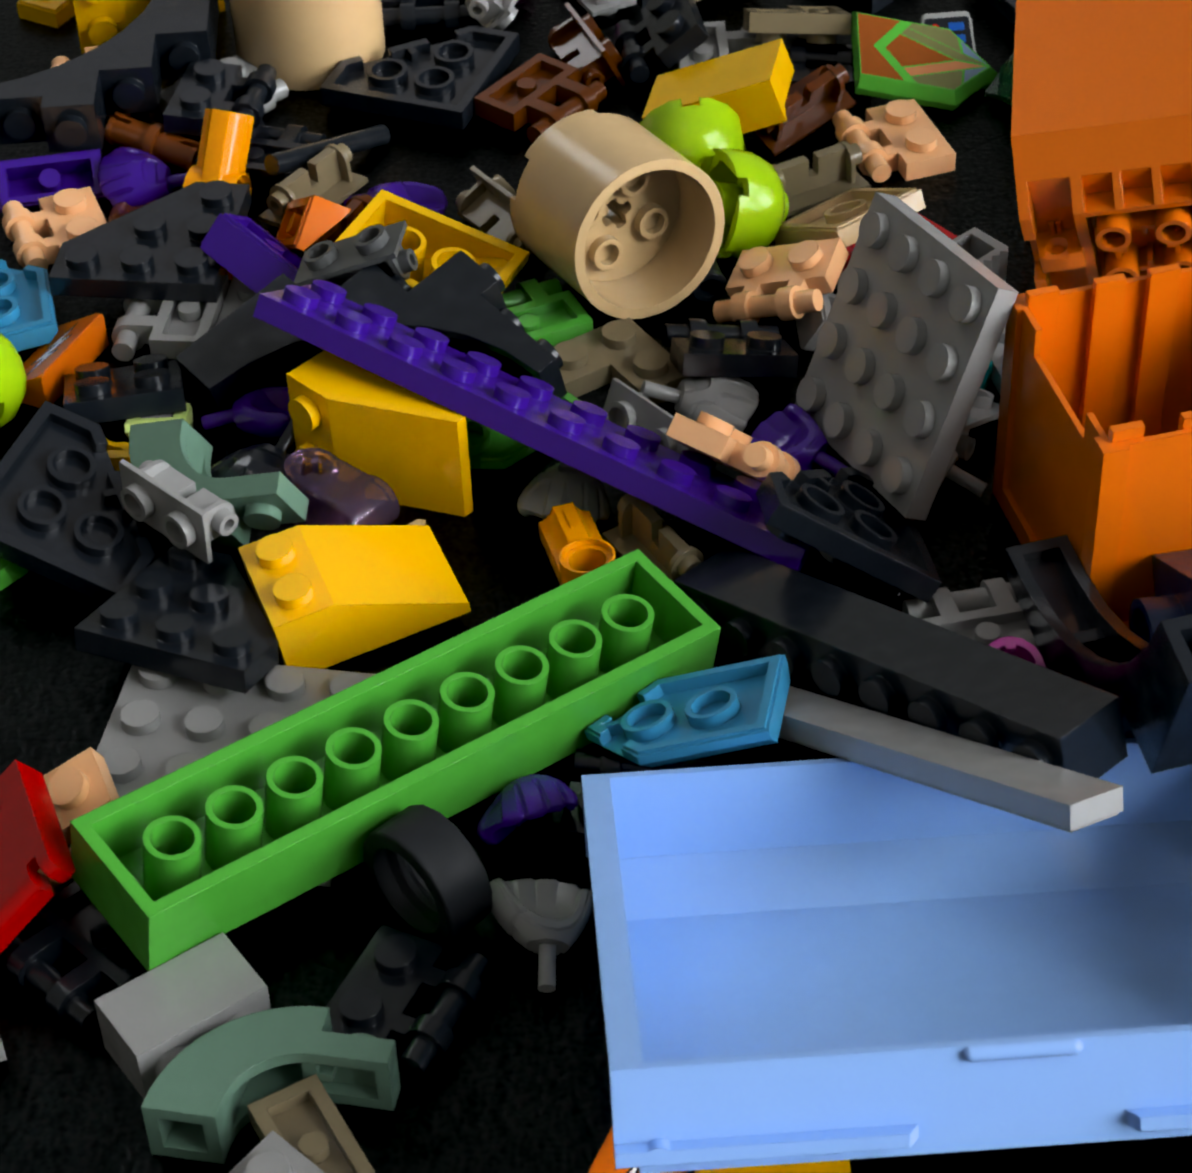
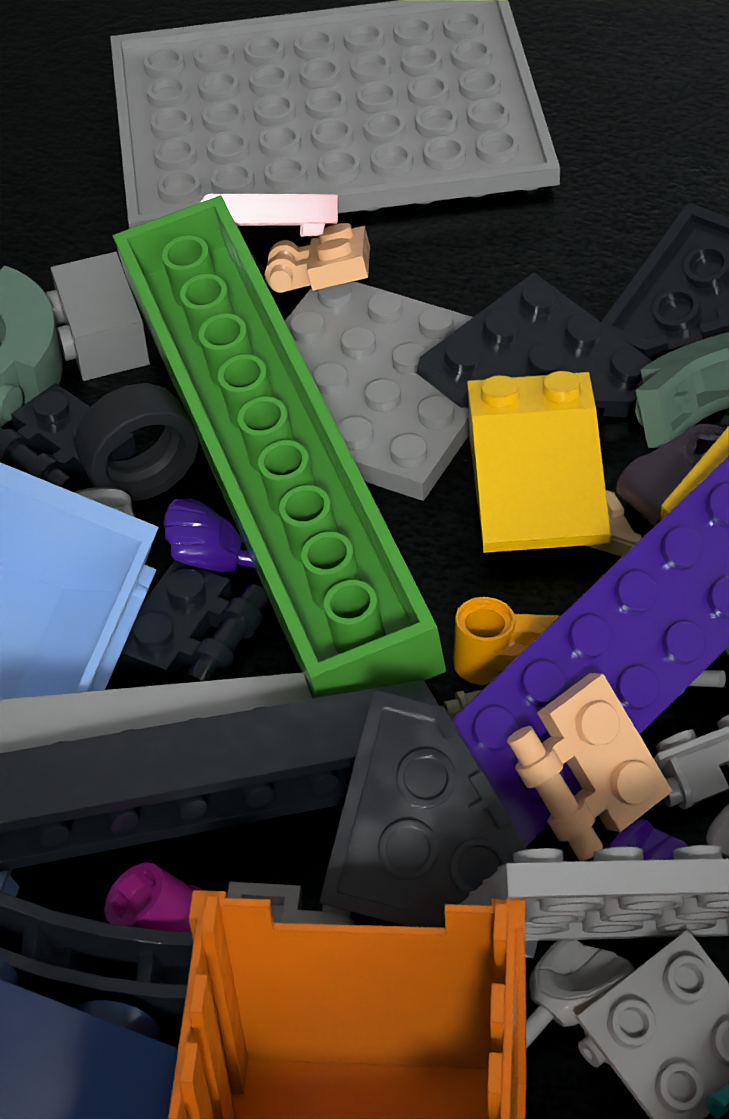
camera: 110 degrees right, 5 degrees up
light grey hinge [118,459,239,564] -> none
dark azure tile [584,654,790,767] -> none

